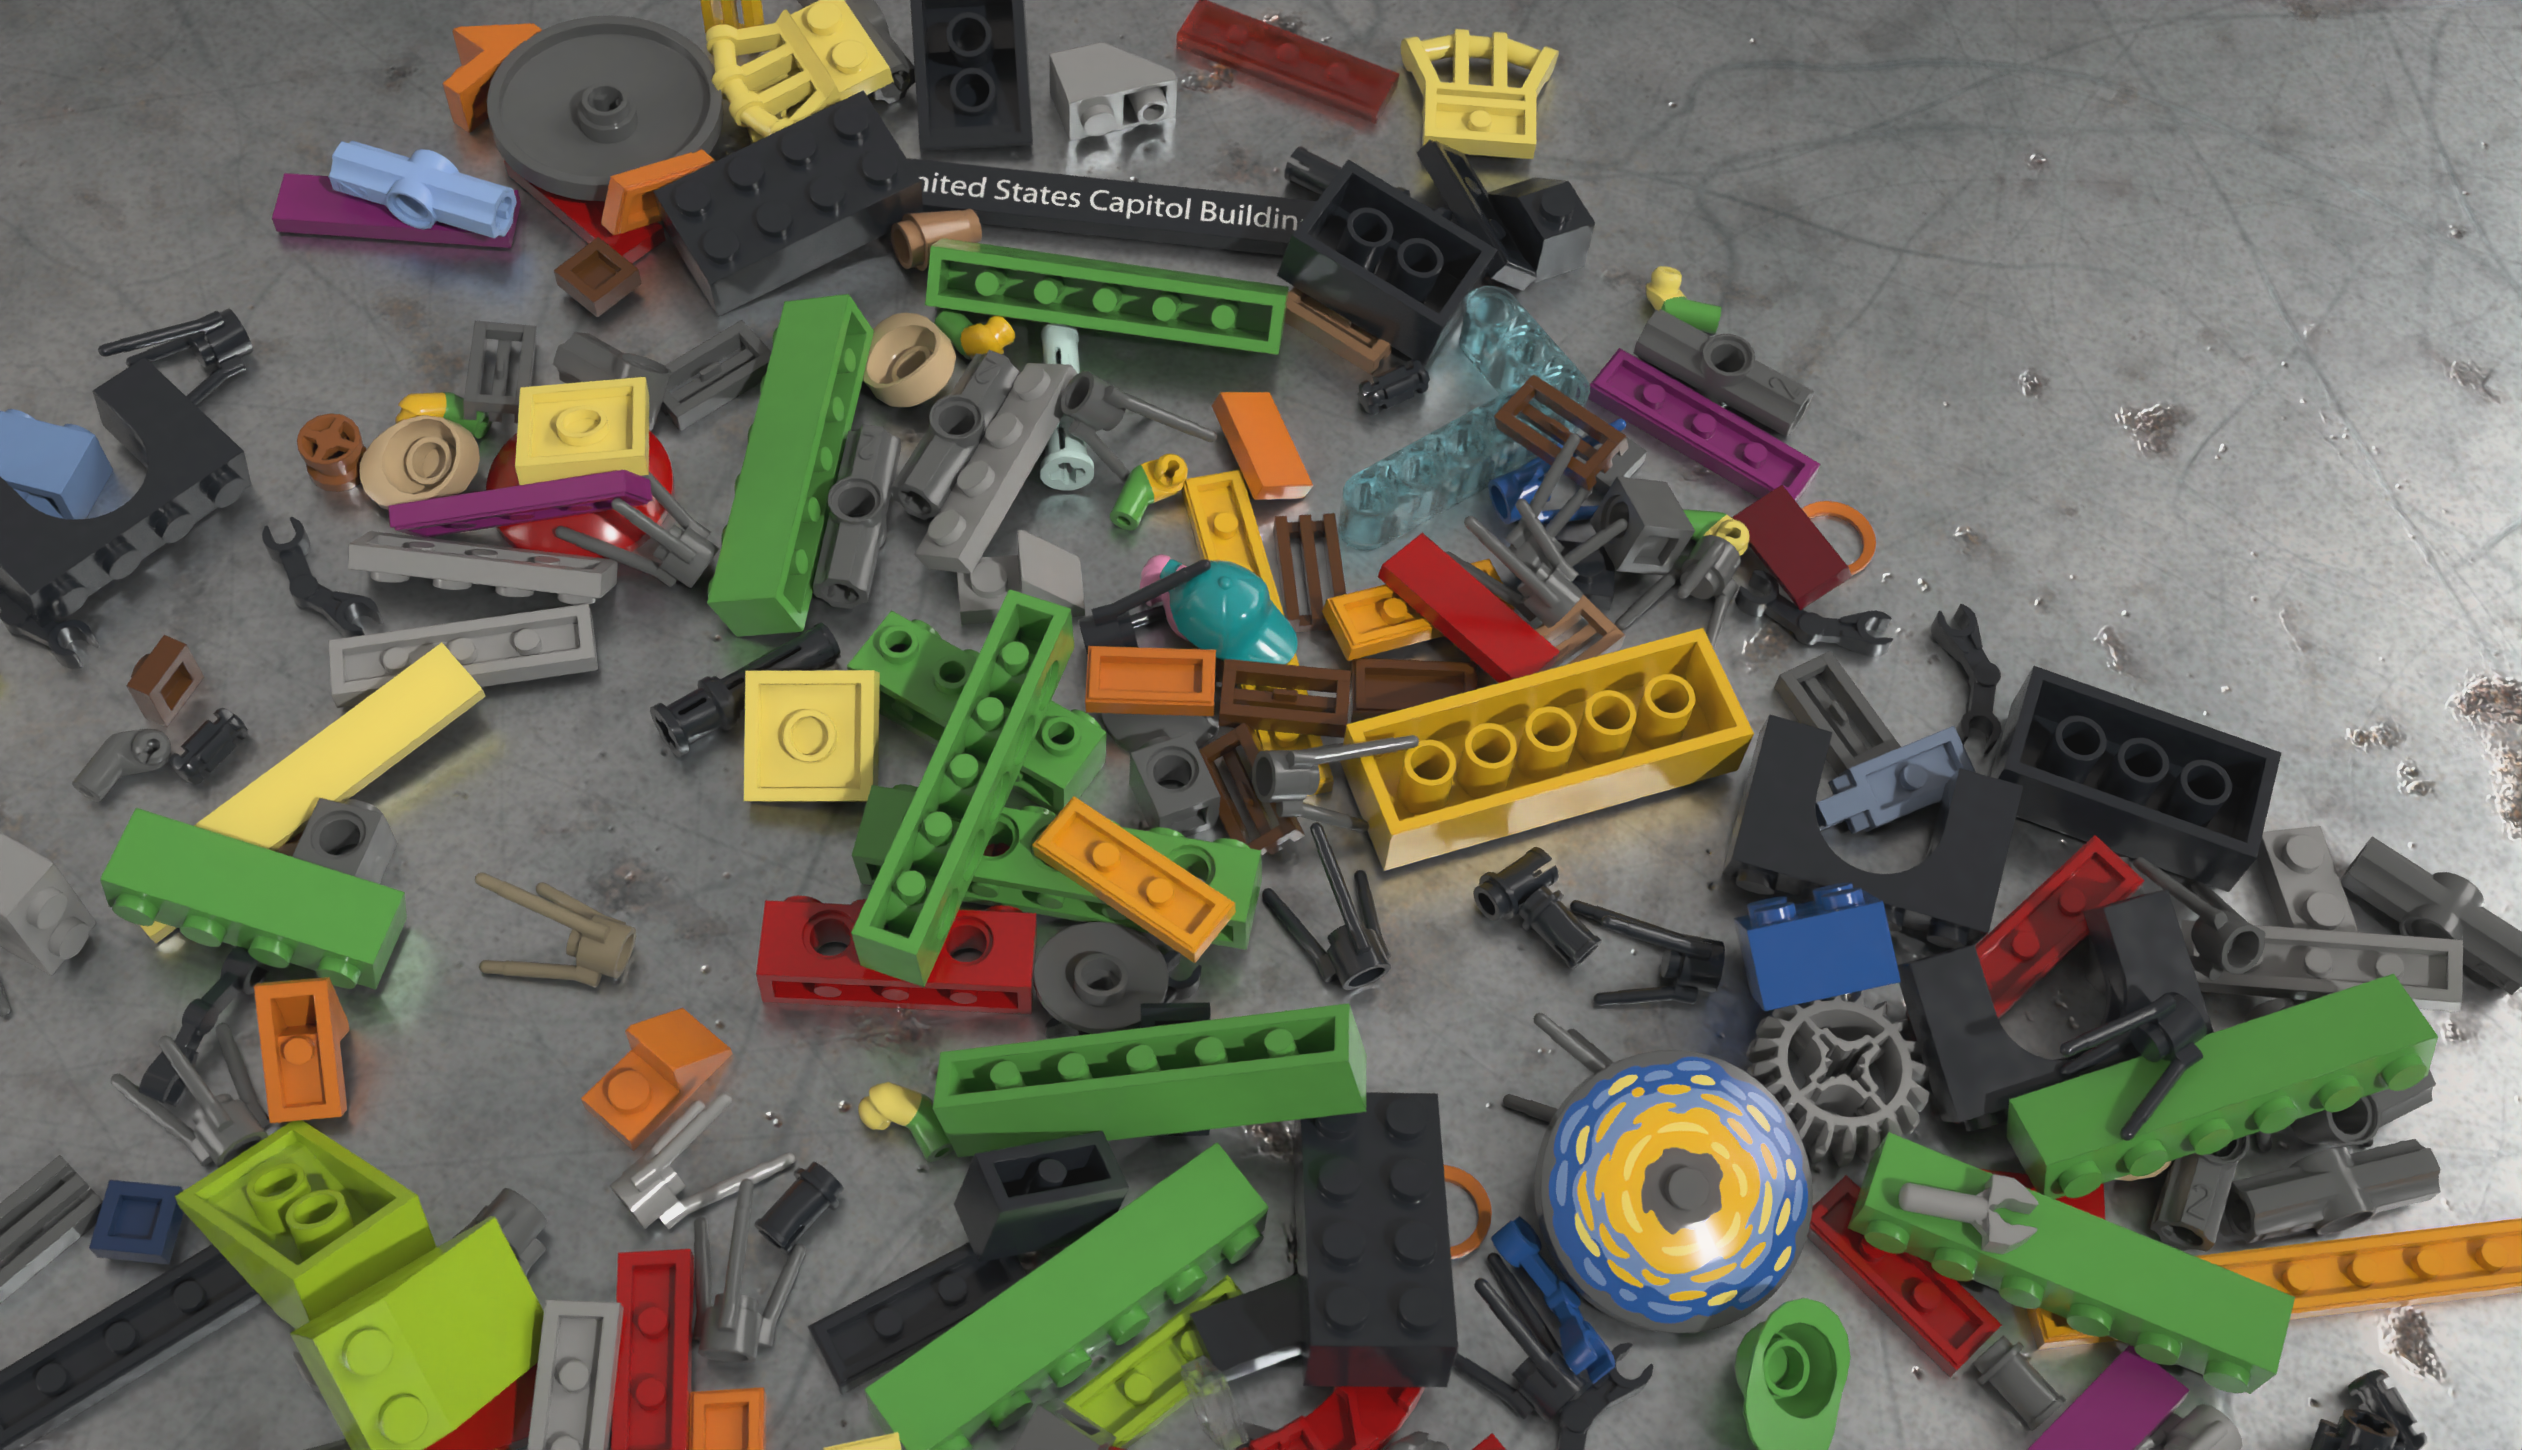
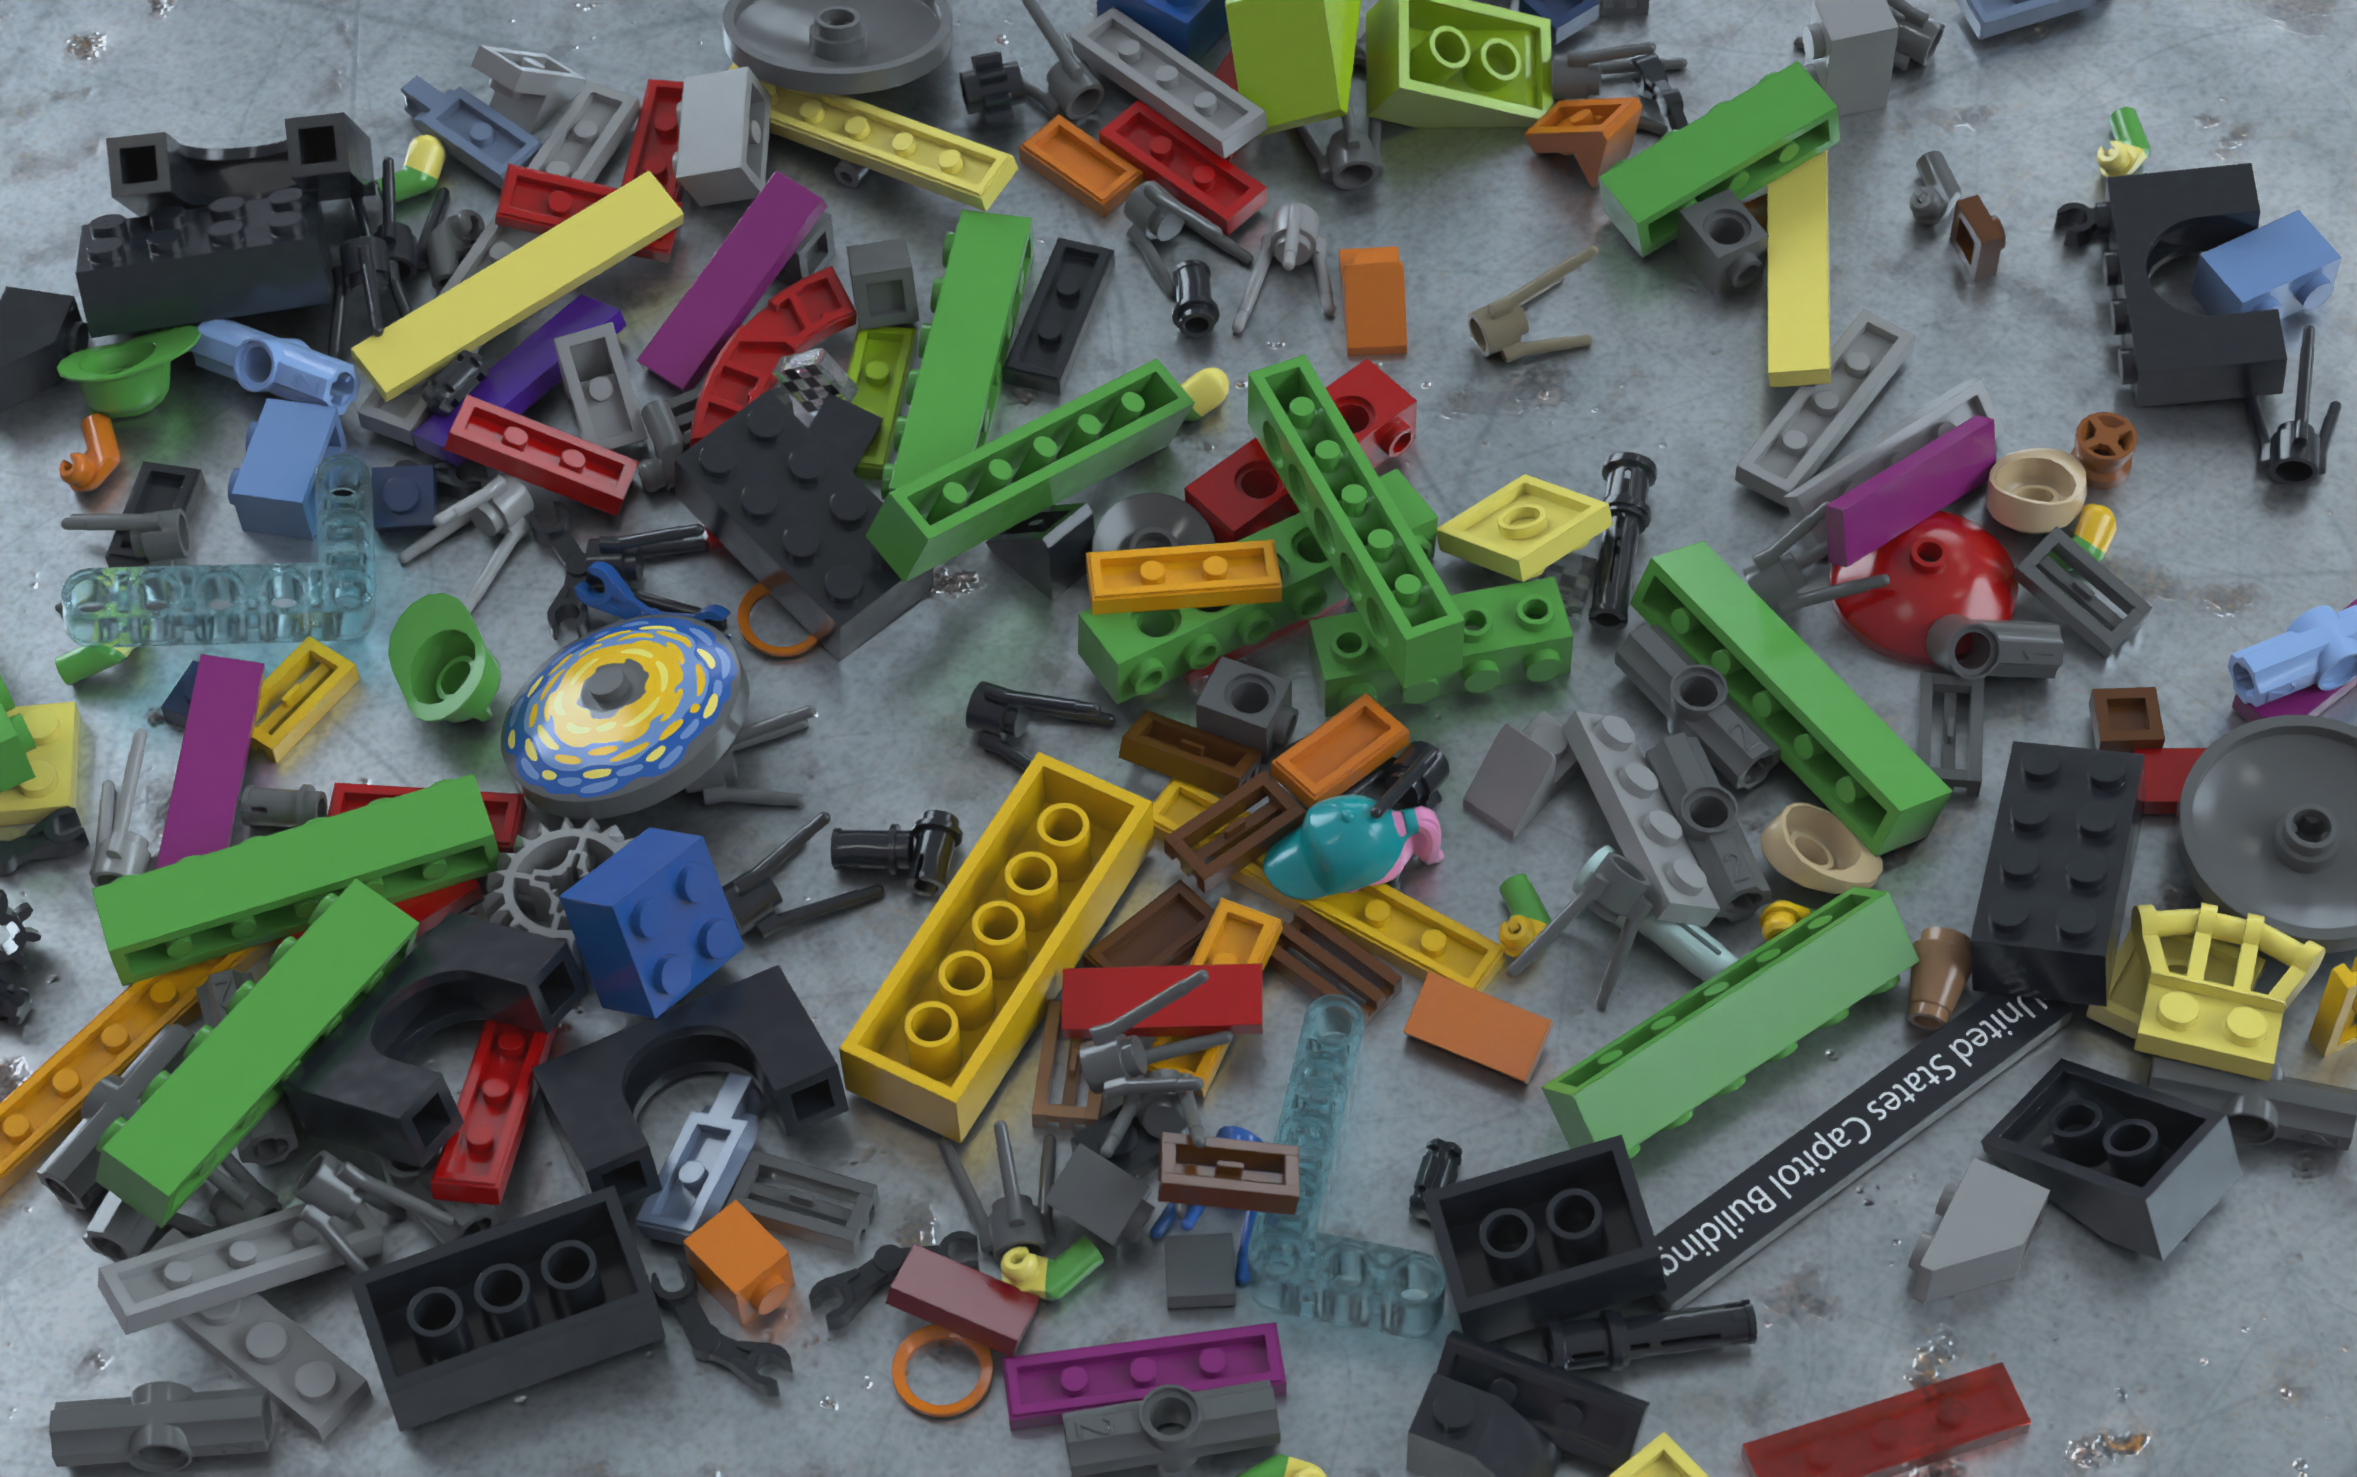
camera: 145 degrees right, 5 degrees down
black piece [169,708,248,785] -> none
black piece [262,517,384,638] -> none
light yellow plate [515,377,649,485] -> none
orange tile [601,149,715,235] -> none
black brick [954,1131,1130,1263] -> none
dark grey plant [1252,735,1419,832] -> none
light grey bar [1898,1174,2039,1254] -> none
black plant [2059,992,2207,1141] -> none
none -> orange brick [683,1200,795,1327]

